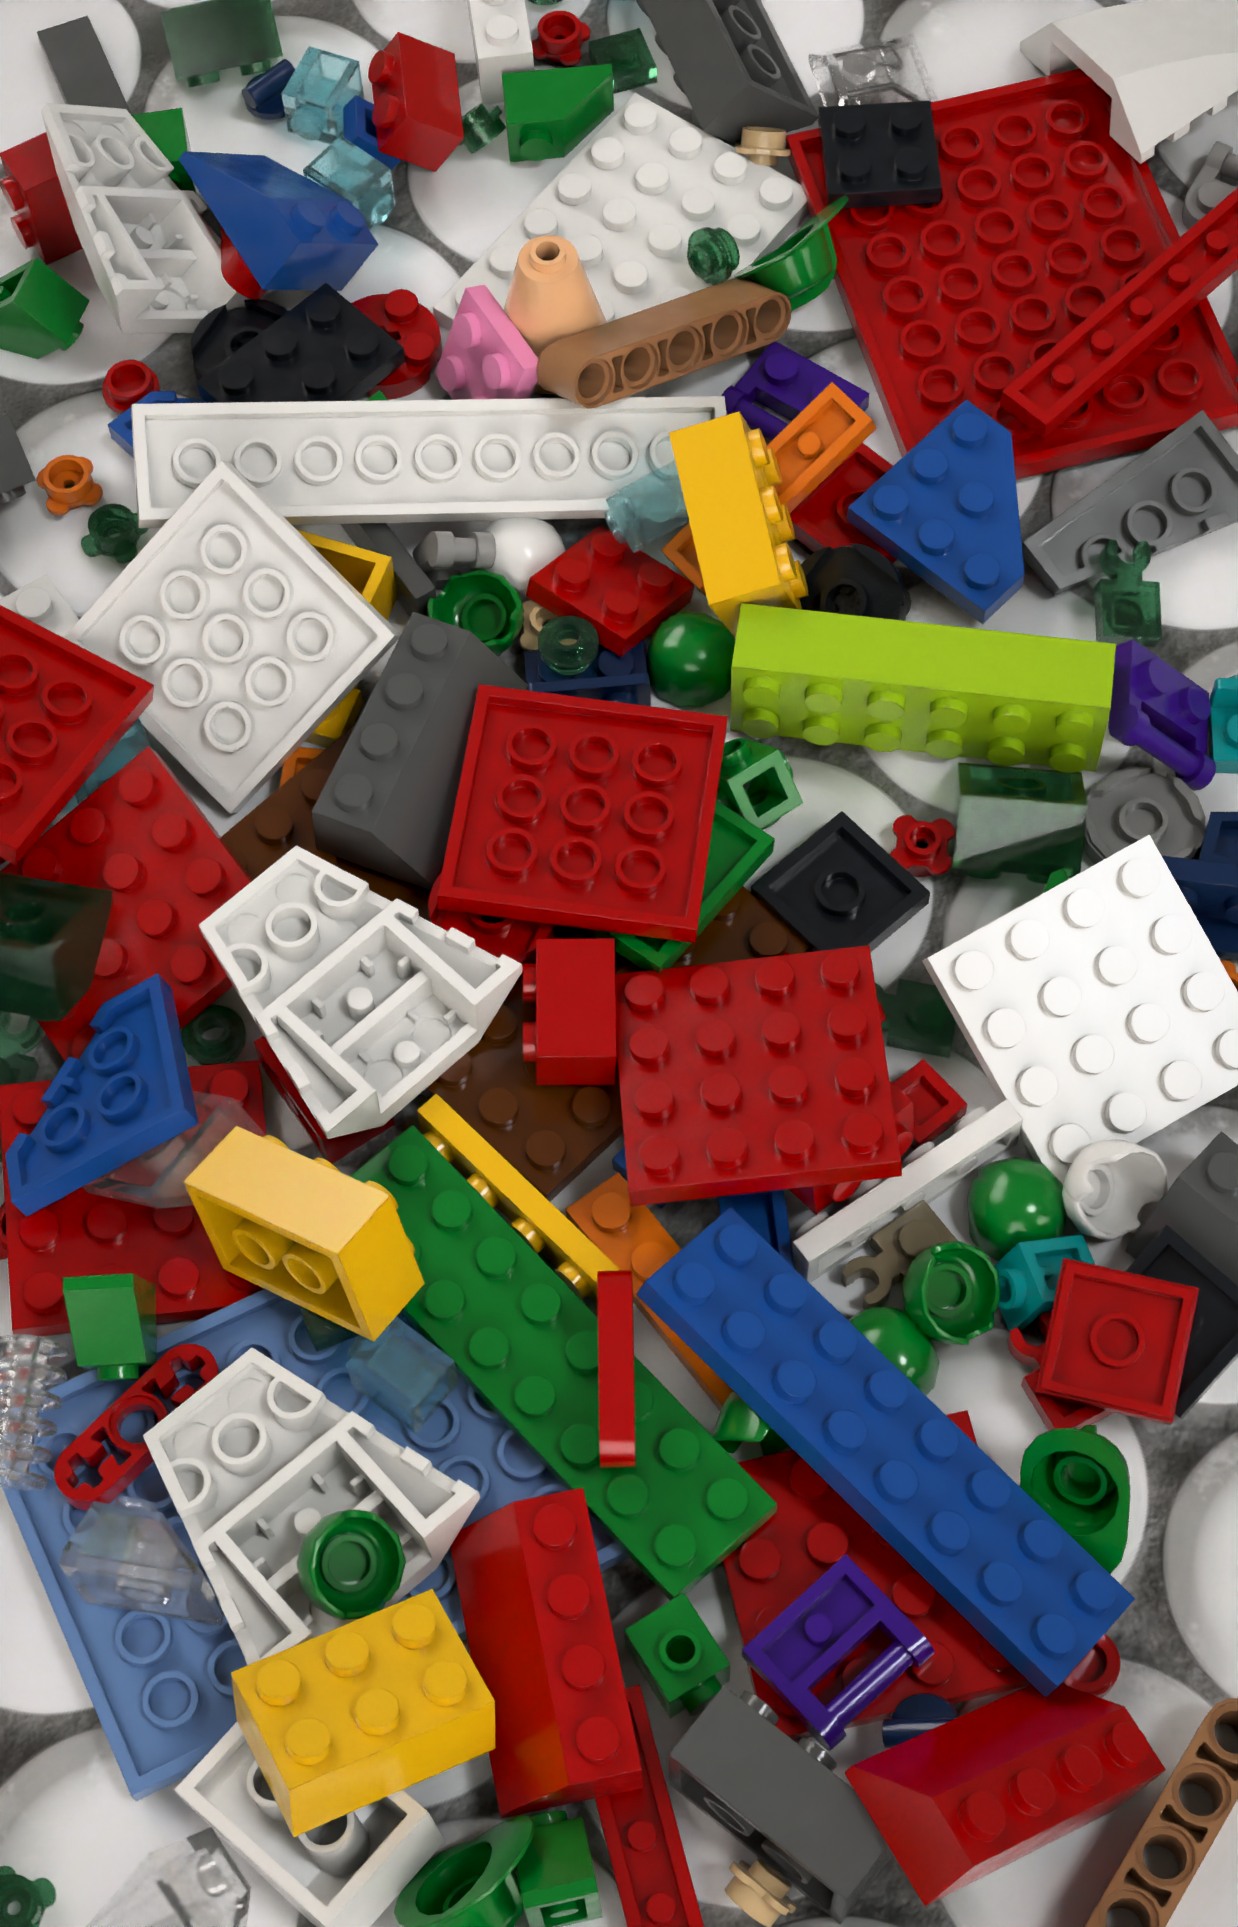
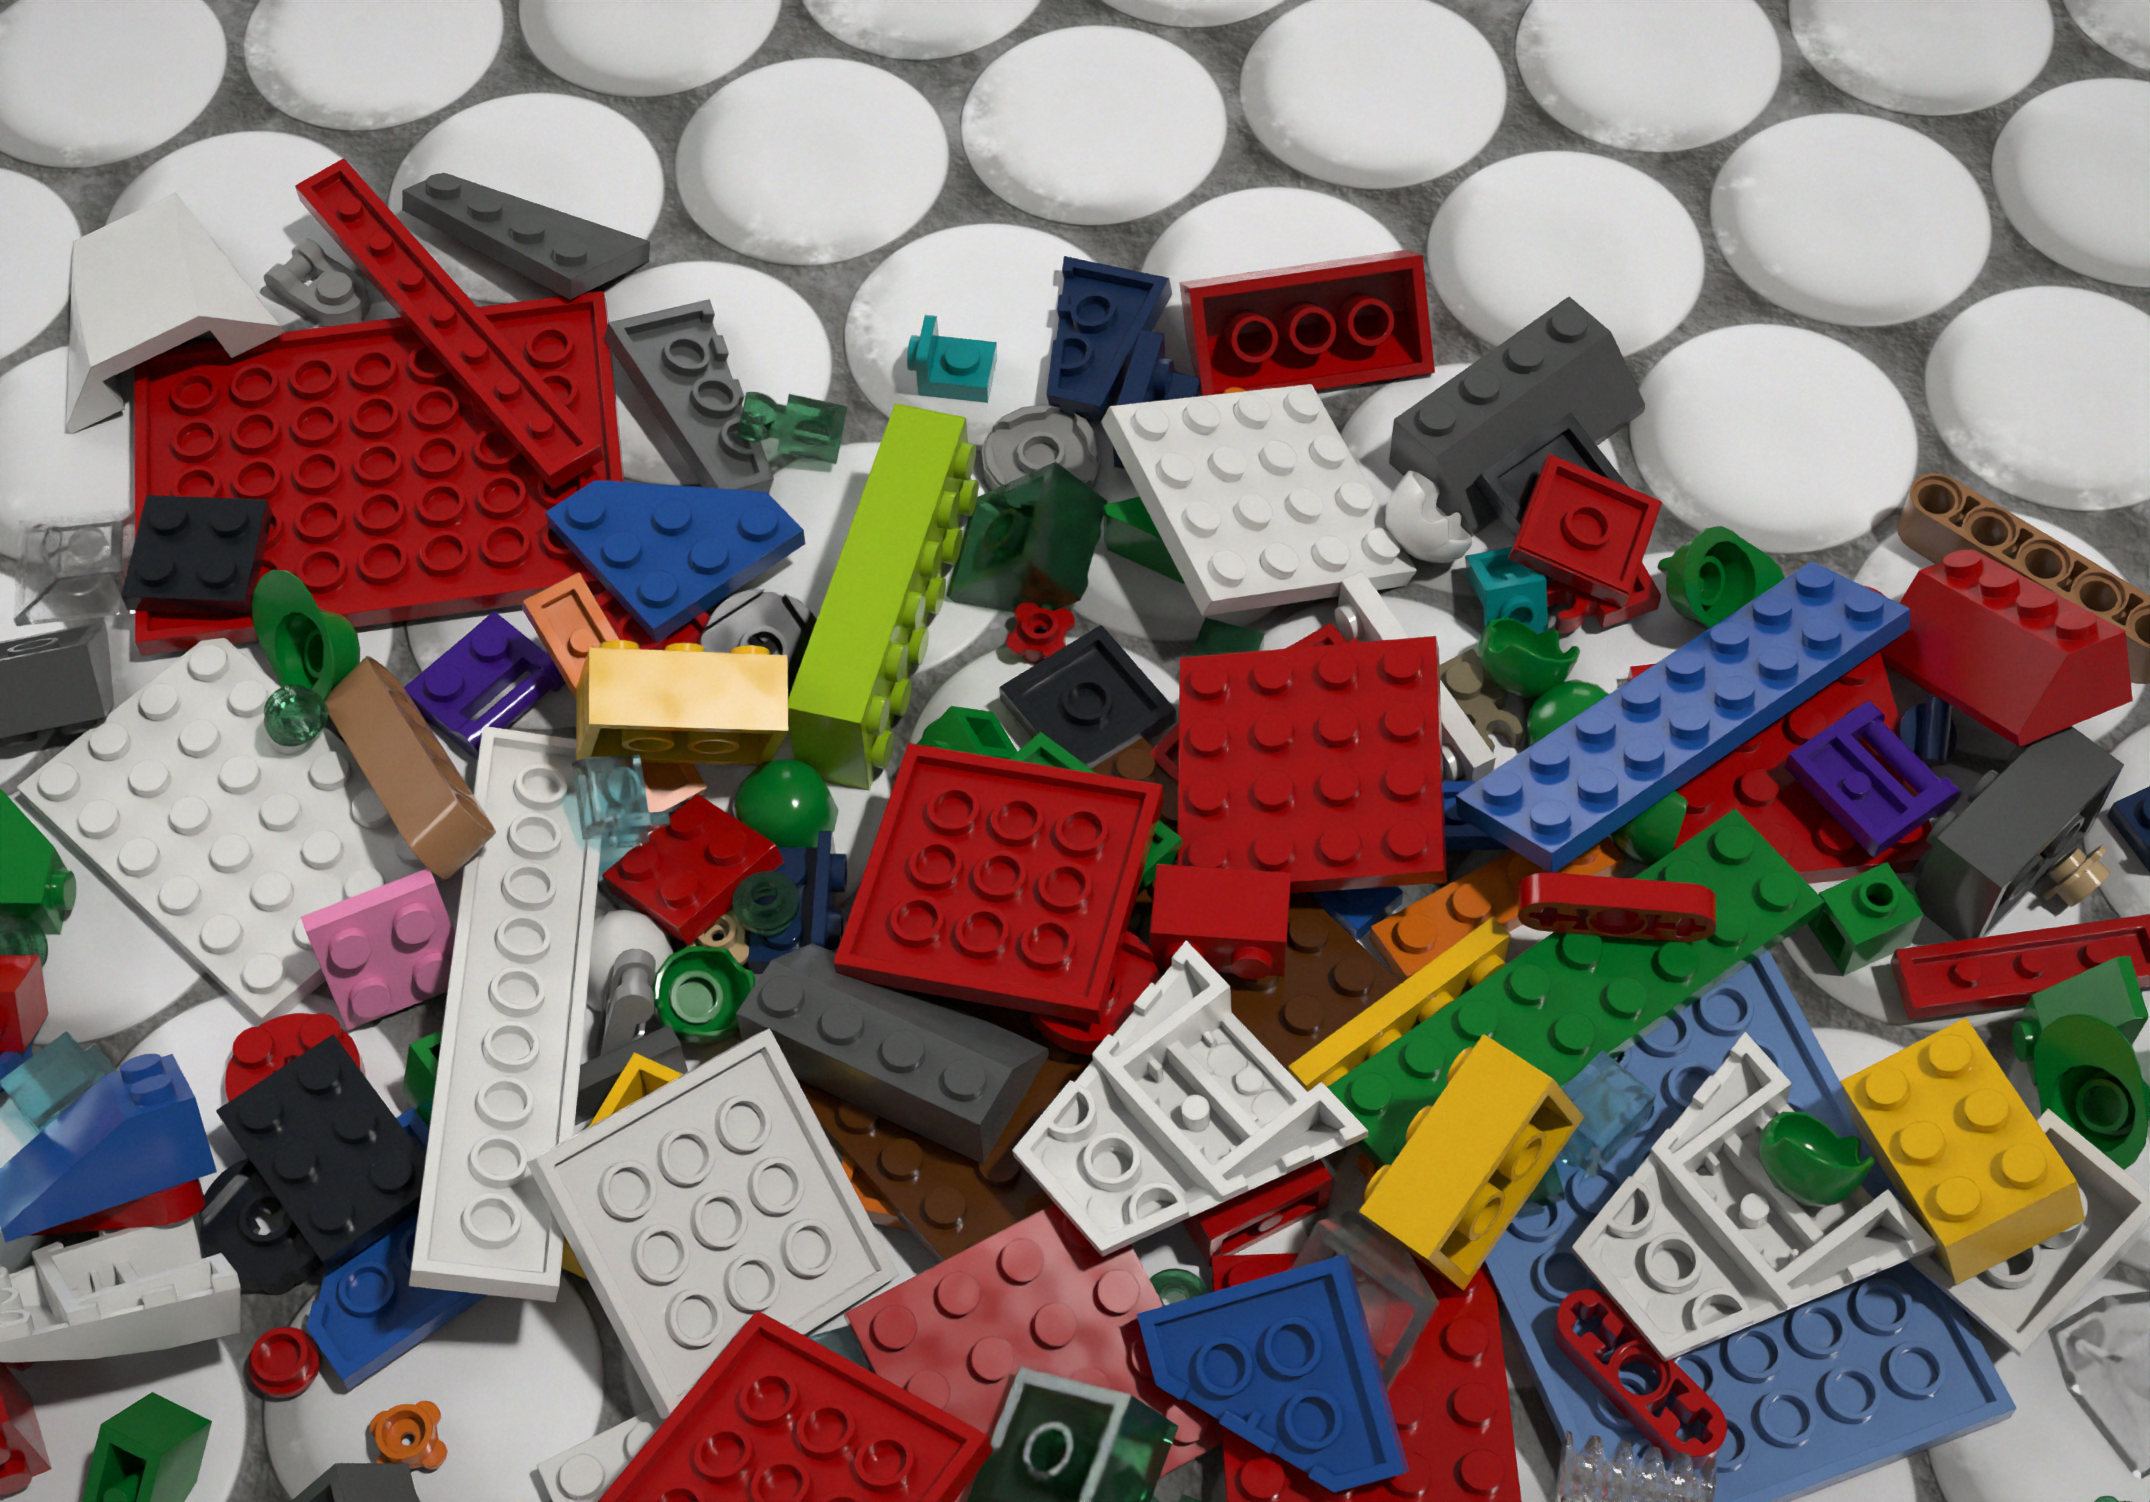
camera: 85 degrees left, 5 degrees down
clear slope [59,1496,224,1626] -> none
green slope [63,1273,157,1382] -> none
clear green plate [81,503,148,564] -> none
red slope [450,1487,643,1818] -> none
light nougat cone [504,235,607,395] -> none
tan plate [735,126,791,166] -> none
green hair [967,1157,1067,1261] -> none
dark purple plate [1108,639,1216,791] -> none

